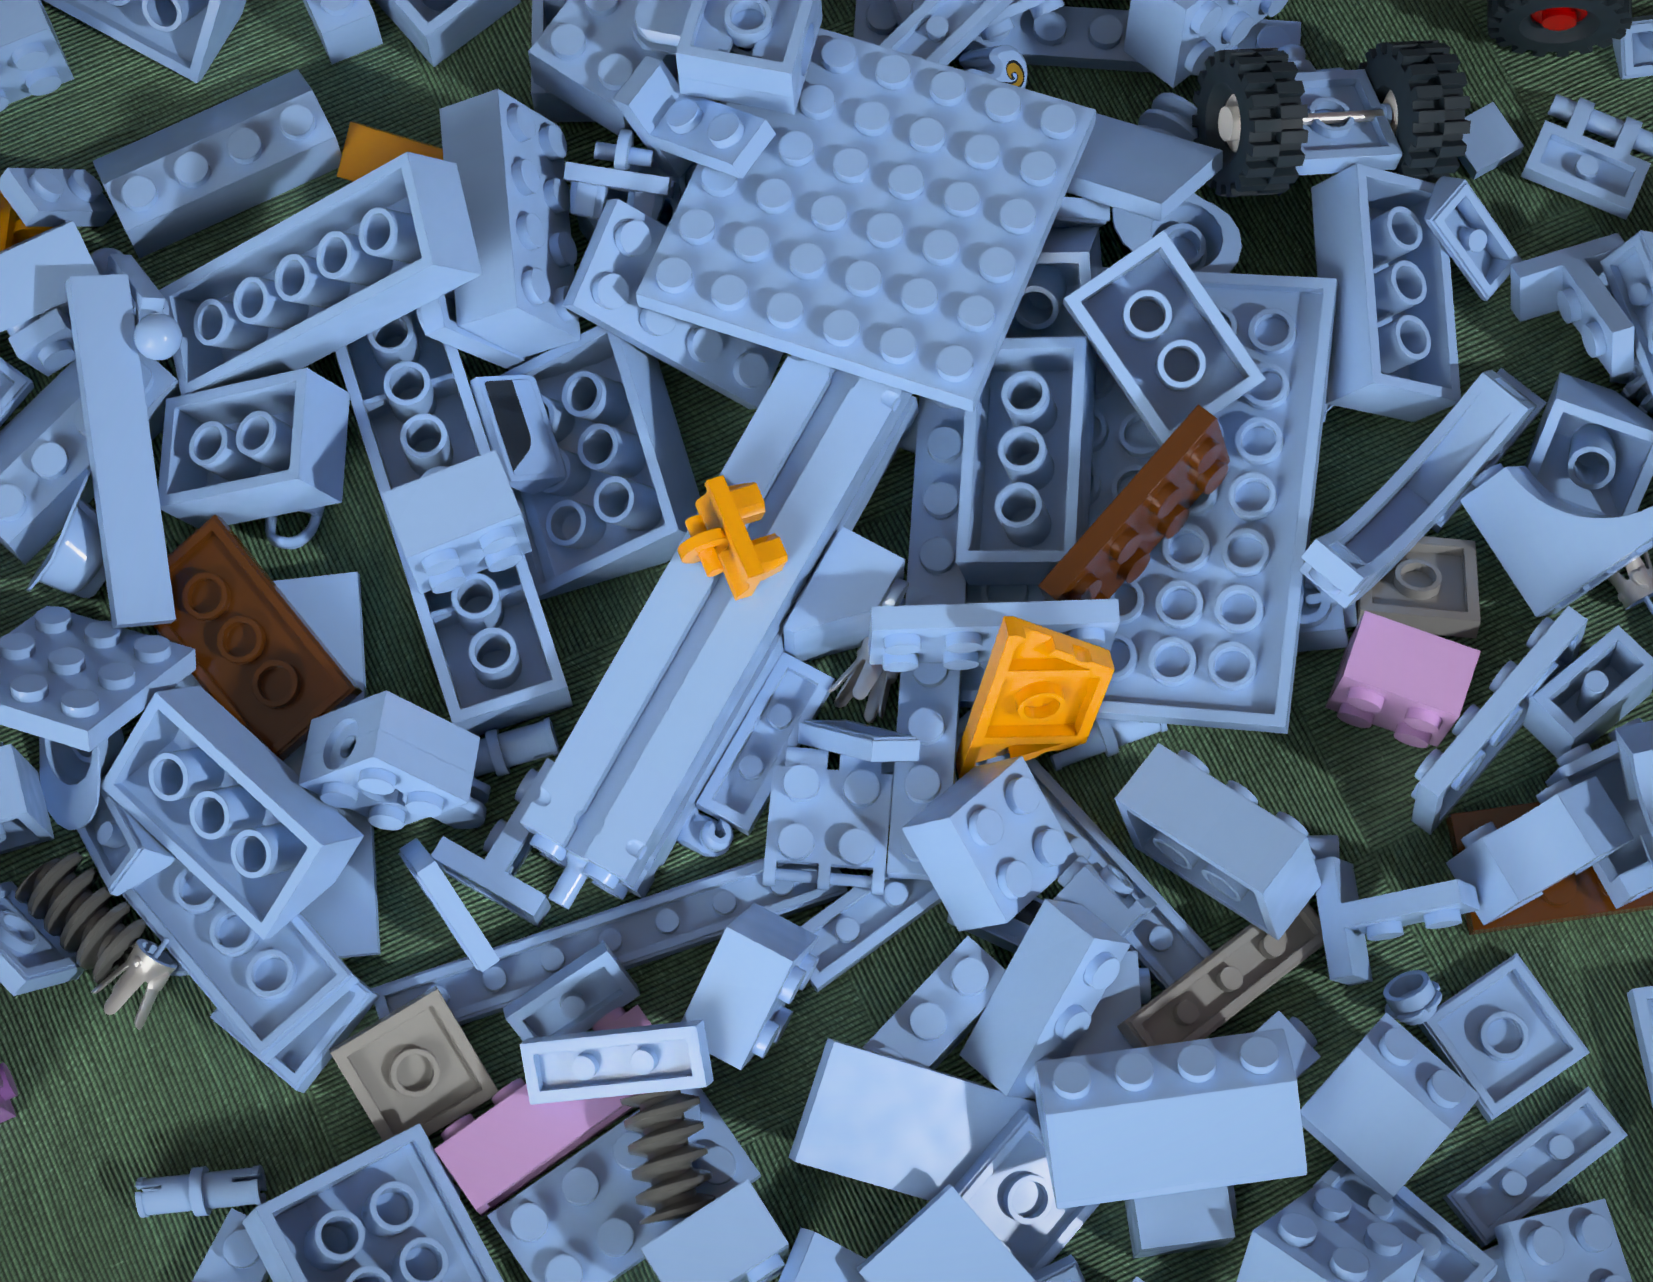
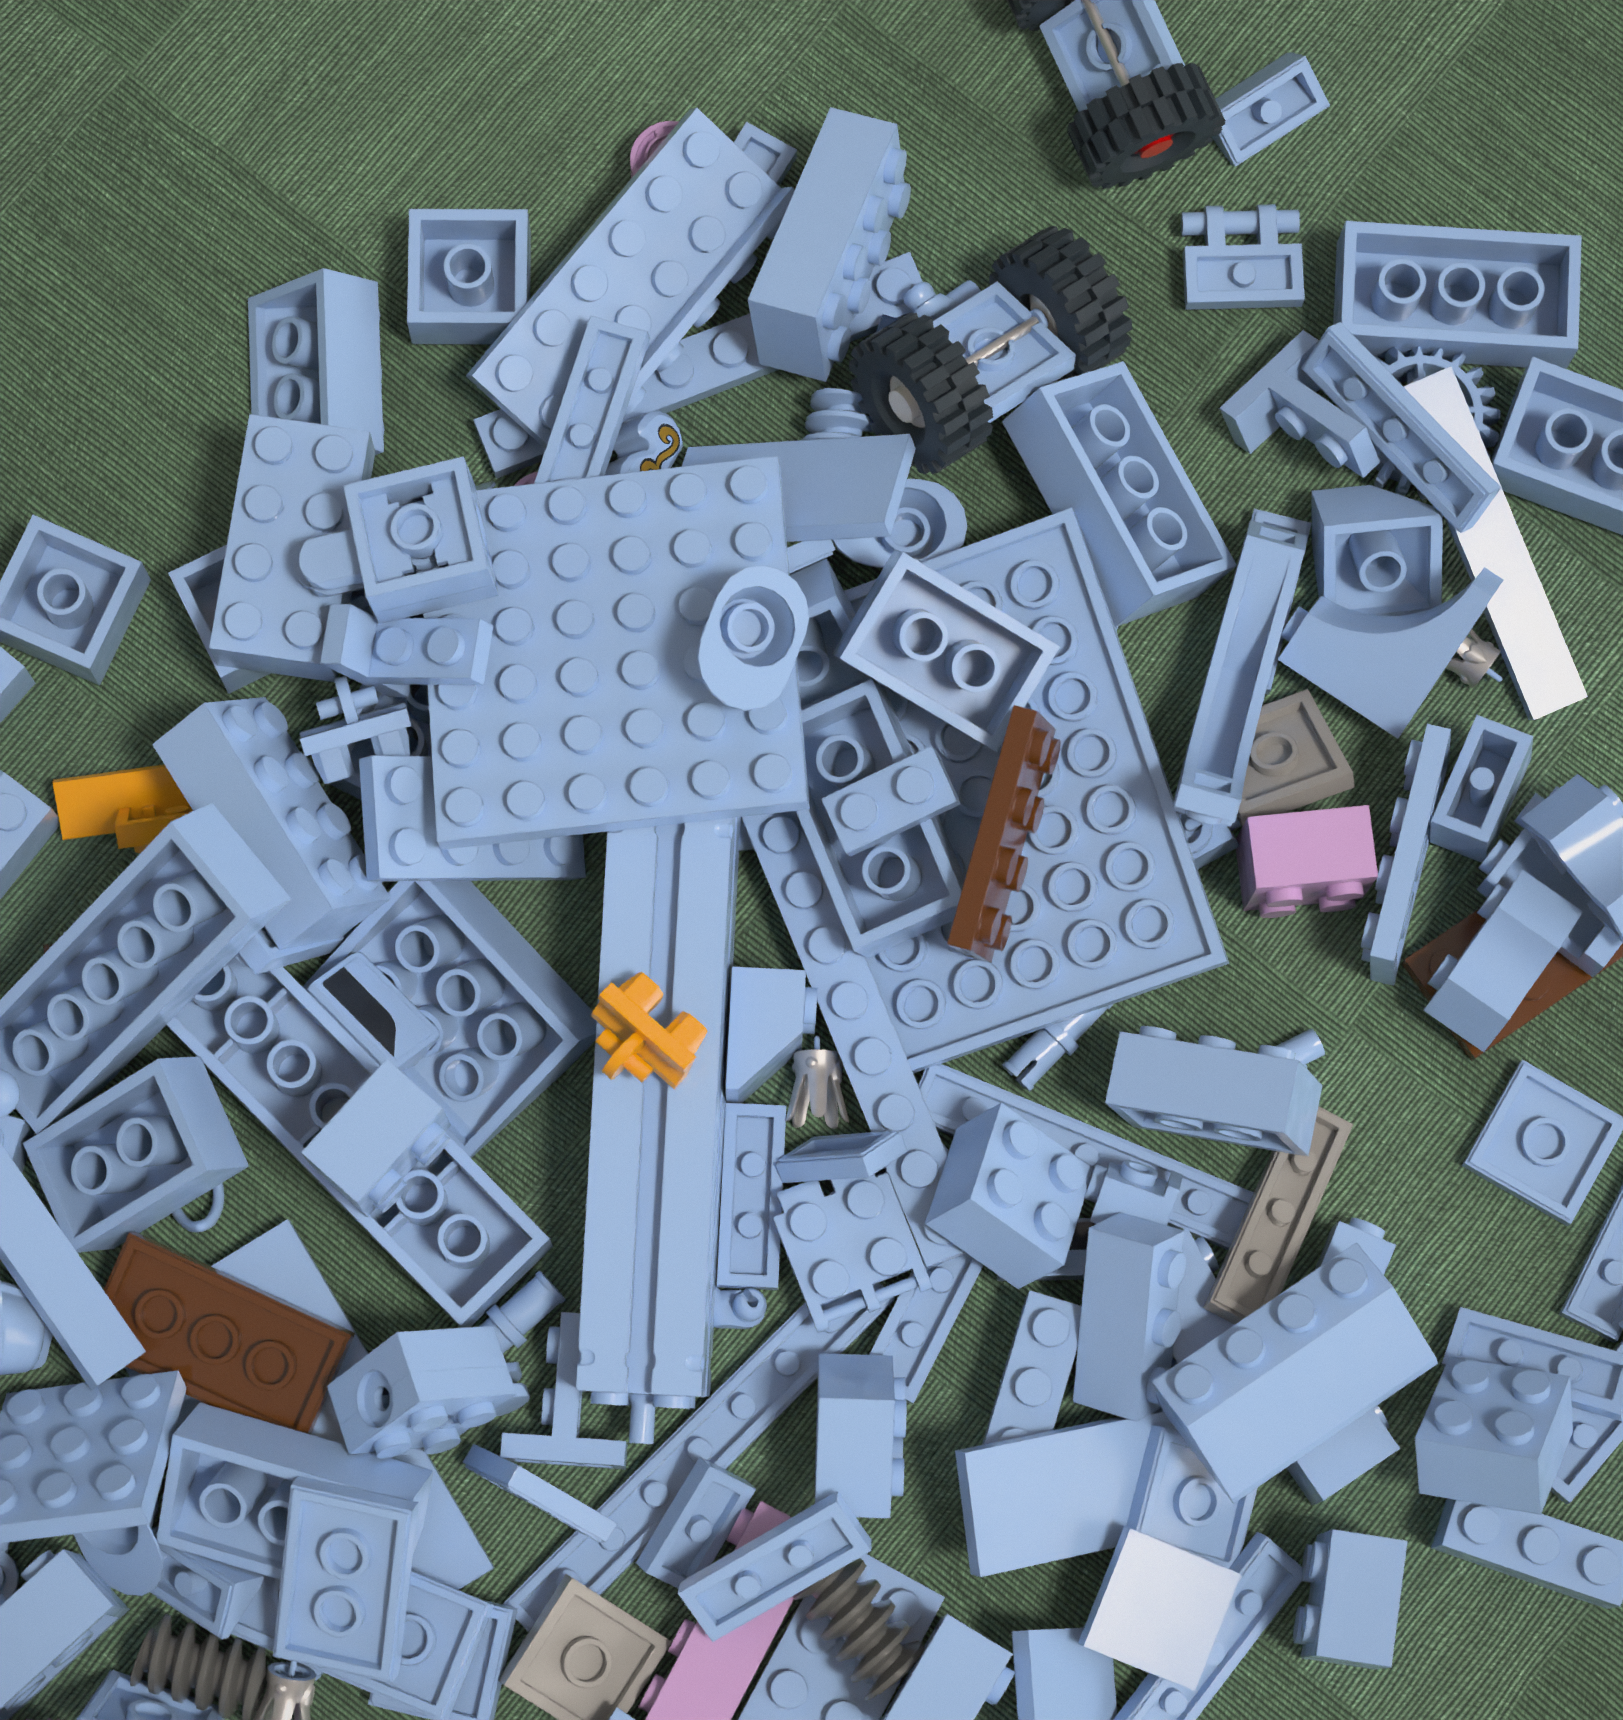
camera: 30 degrees left, 5 degrees up
light blue plate [868,599,1120,672] -> none
light orange wing [956,616,1115,778] -> none
light blue slope [1300,1012,1481,1202] -> none
light blue bracket [1314,856,1480,986] -> none
light blue plate [1383,970,1442,1025] -> none
light blue slope [1424,176,1522,301] -> none
light blue tile [1458,102,1524,180] -> none
none -> light blue tile [273,1476,419,1683]
none -> light blue piece [697,565,809,711]
none -> light blue plate [821,746,961,857]

